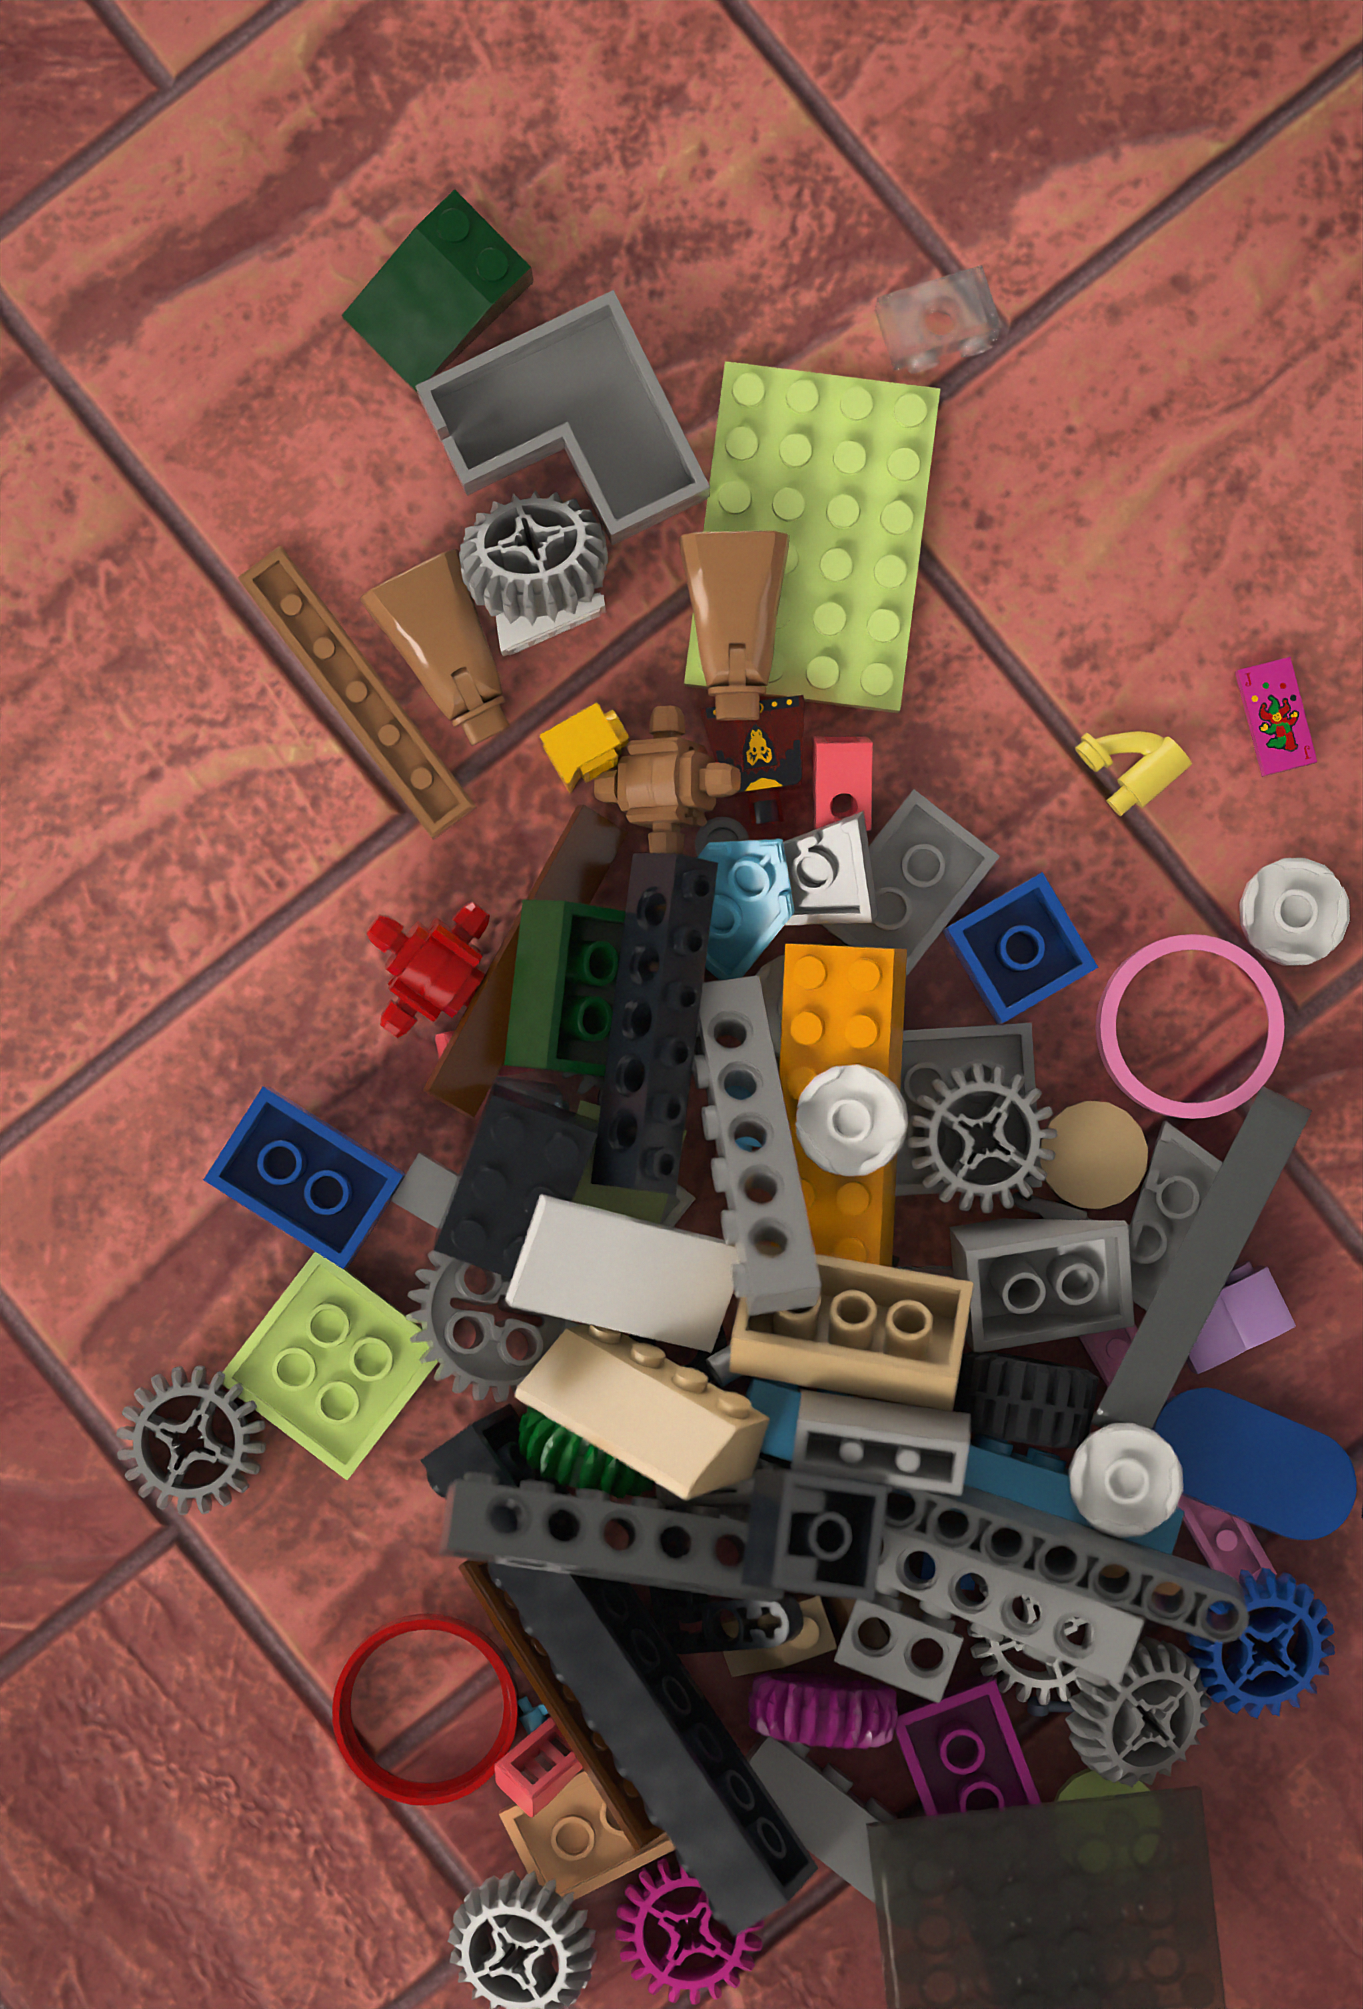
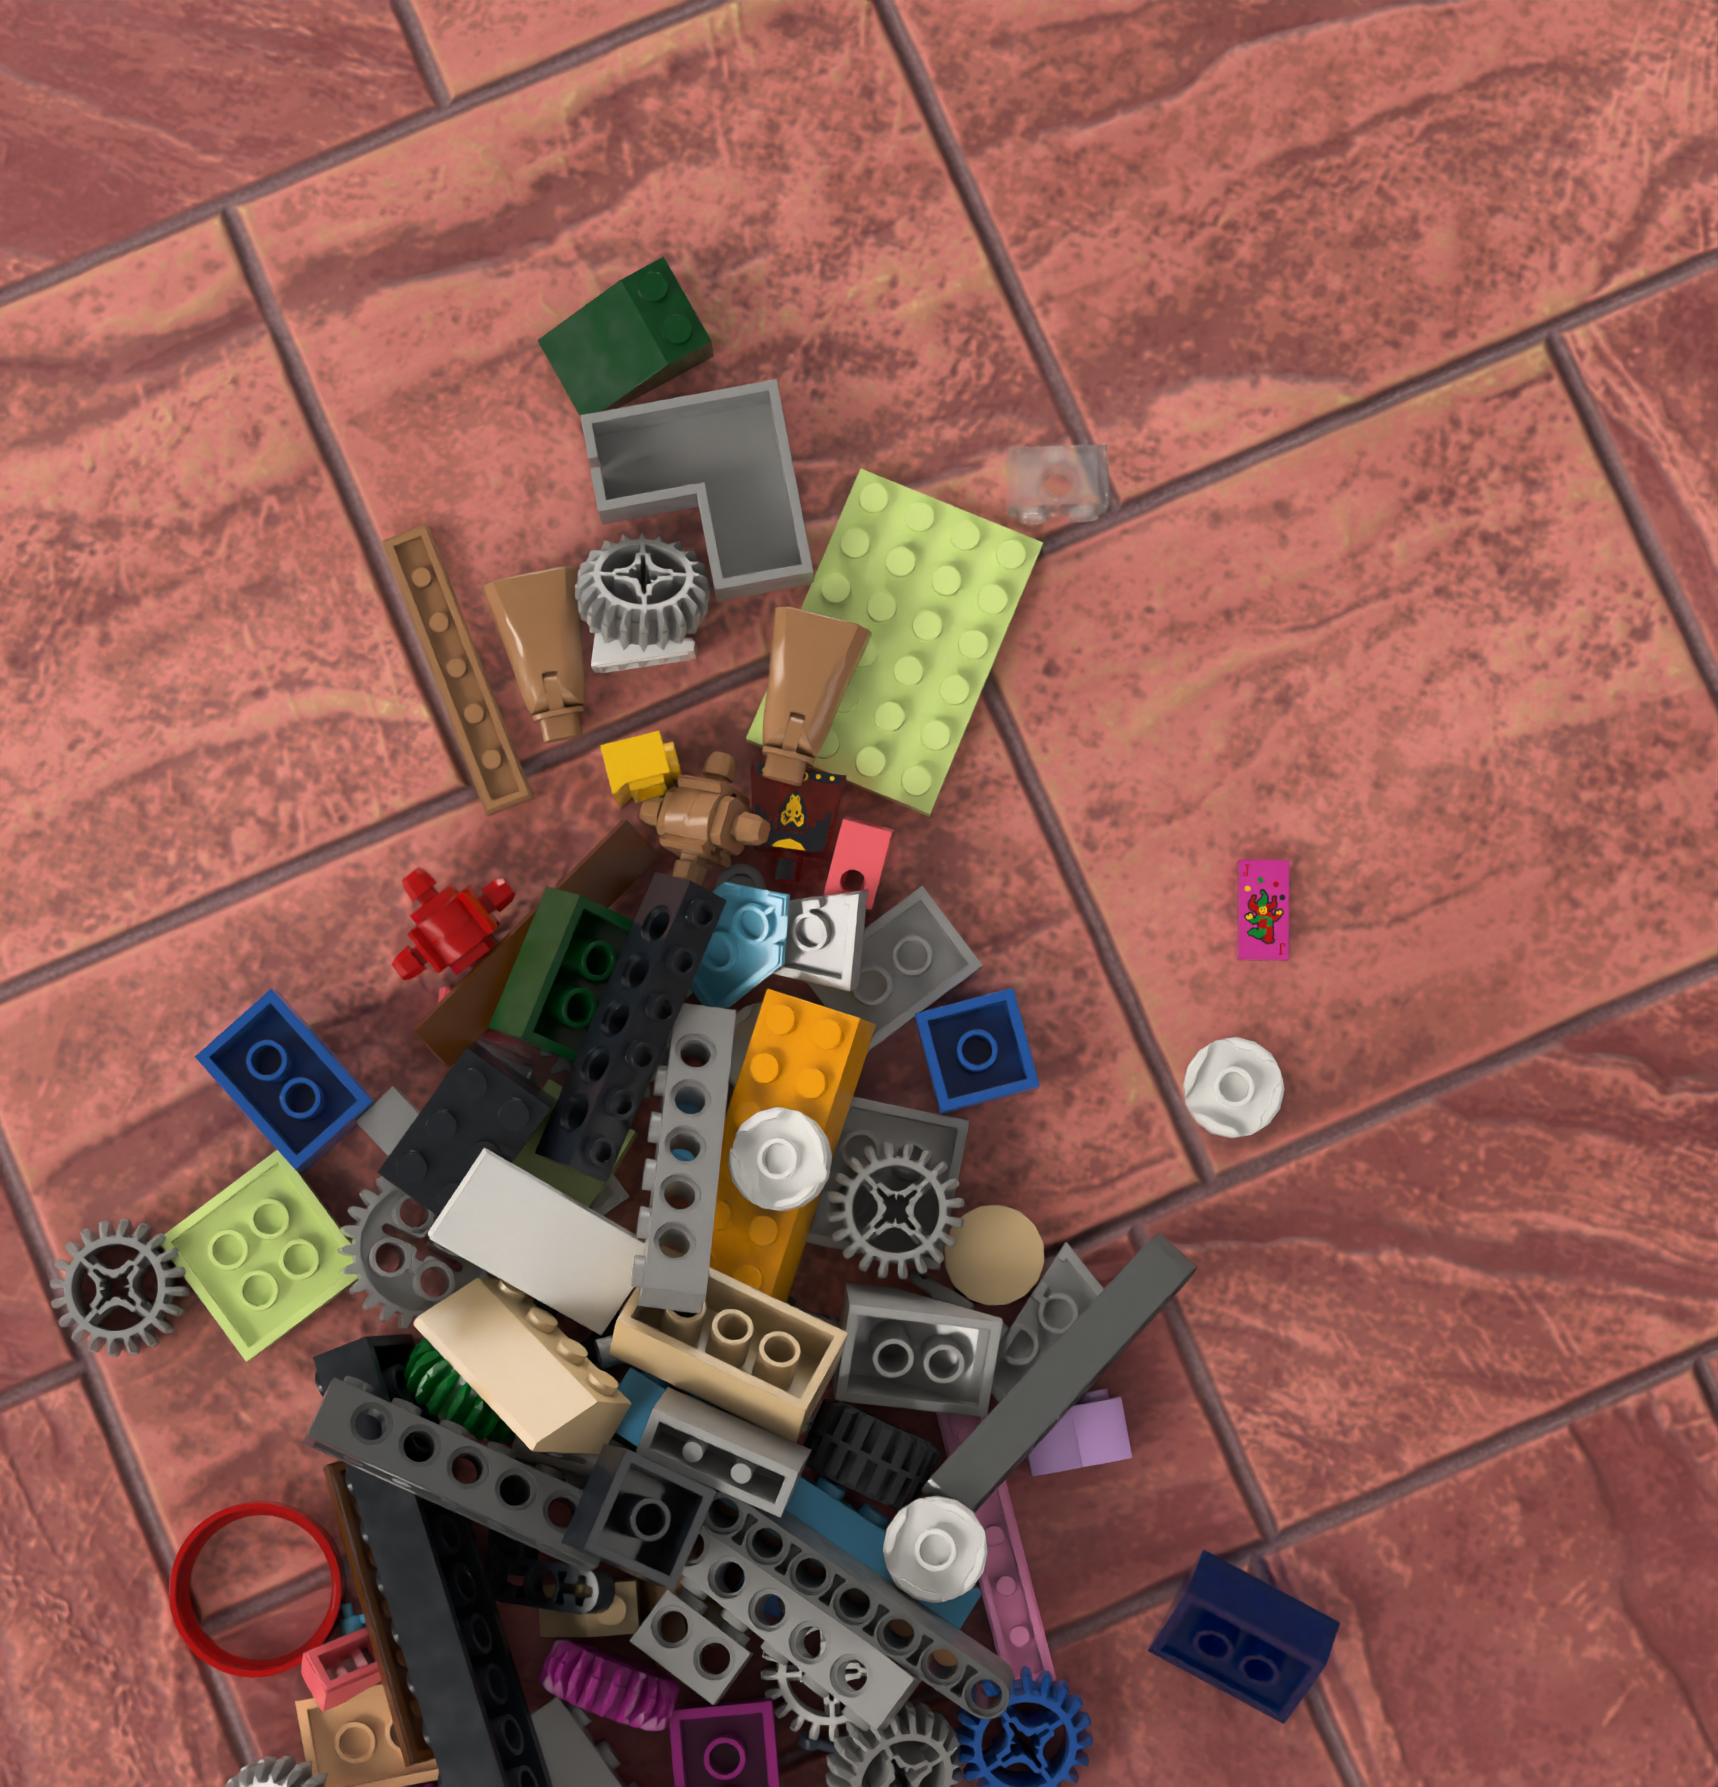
camera: 25 degrees right, 5 degrees down
light yellow plant [1075,731,1192,816] -> none
bright pink piece [1096,934,1285,1119] -> none
blue tile [1151,1388,1357,1540] -> none

